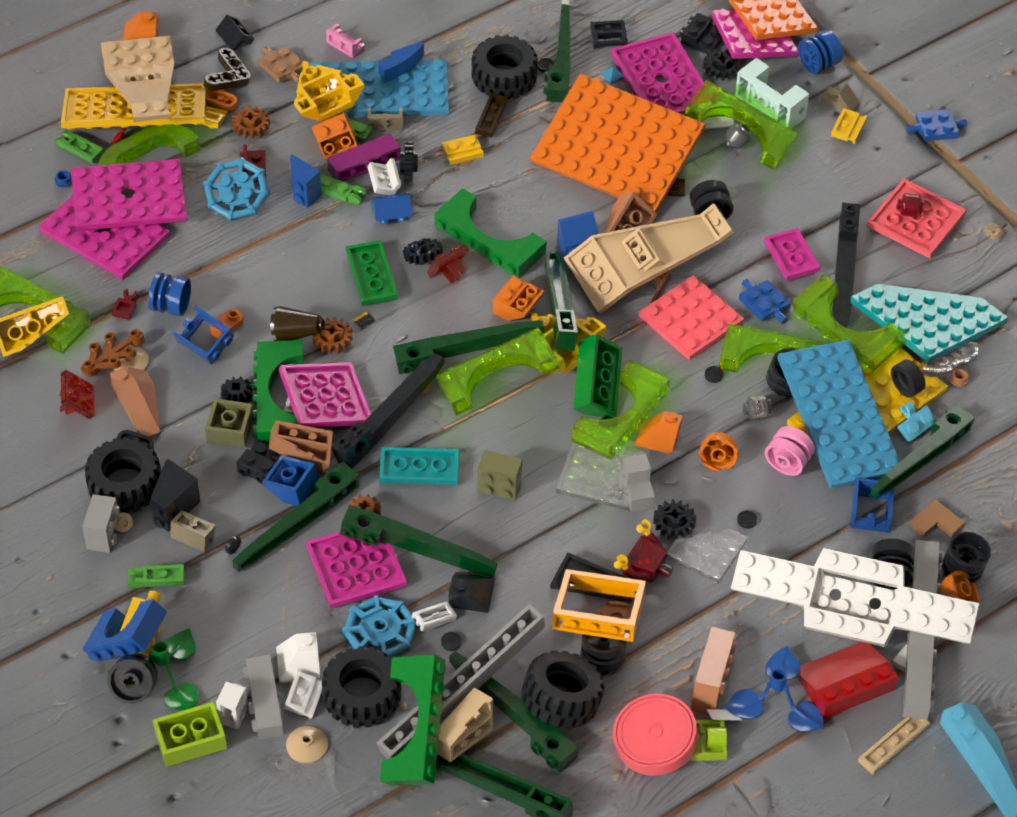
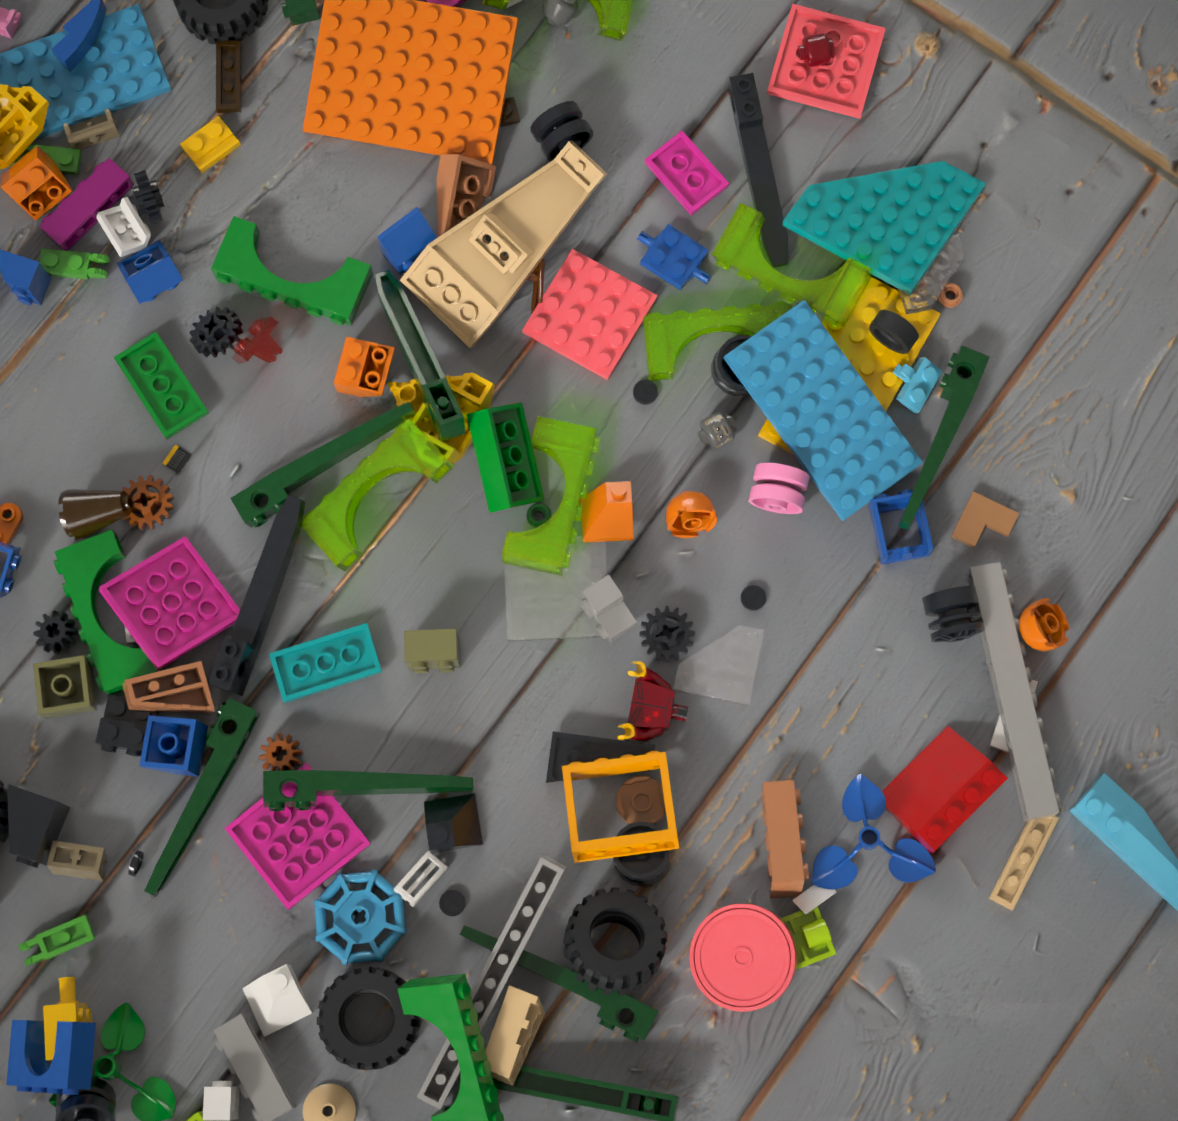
camera: 15 degrees left, 25 degrees up
white plate [283,670,322,719] -> none
white piece [731,548,979,647] -> none
black wheel [942,532,991,583] -> none

